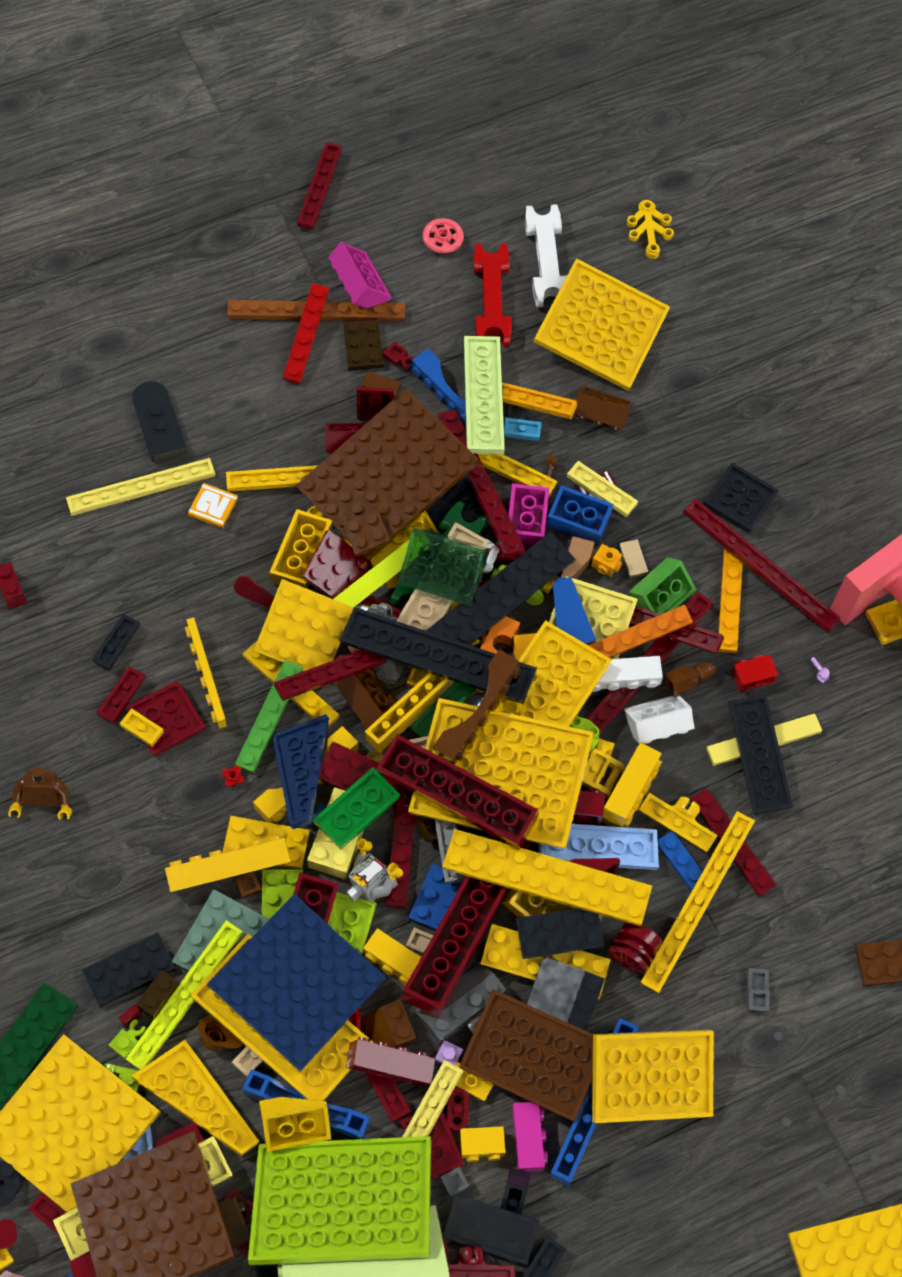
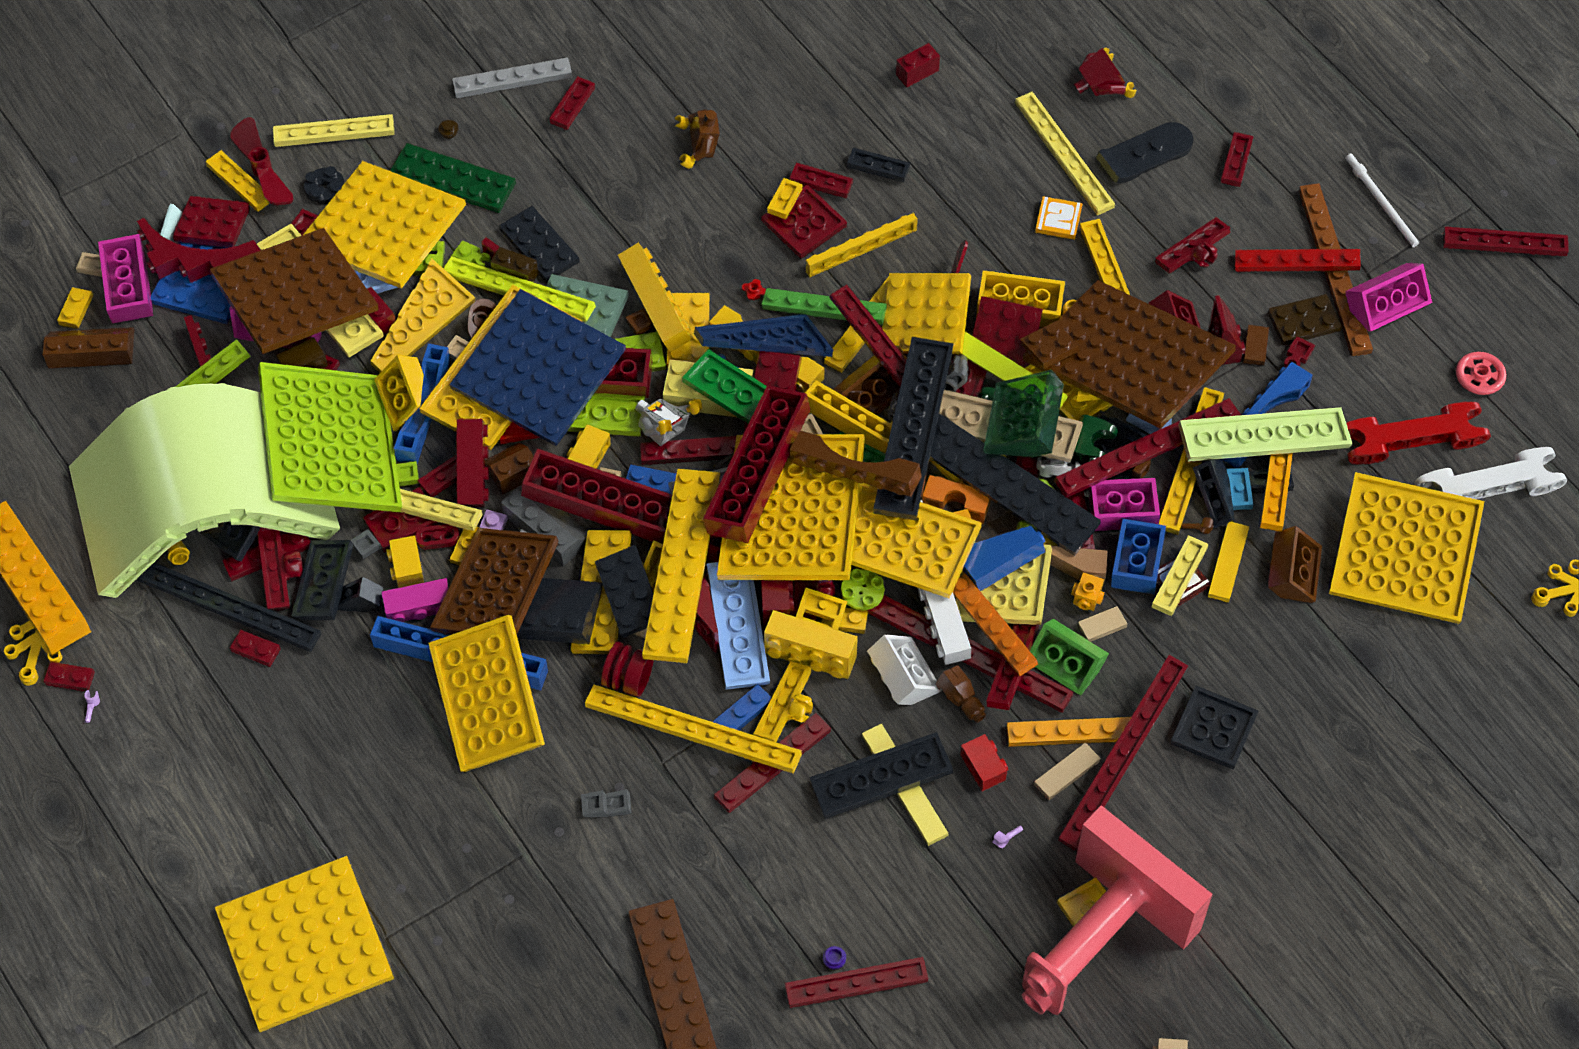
camera: 85 degrees right, 5 degrees down
none -> lime plate [396,461,419,487]
none -> tan tile [1034,743,1101,800]
none -> dark red torso [1074,47,1136,98]
none -> dark red plate [1155,217,1230,274]
none -> black slope [1193,459,1235,528]
none -> yellow tile [1208,522,1249,603]
none -> dark red plate [1221,132,1254,187]
none -> white bar [1345,154,1419,247]

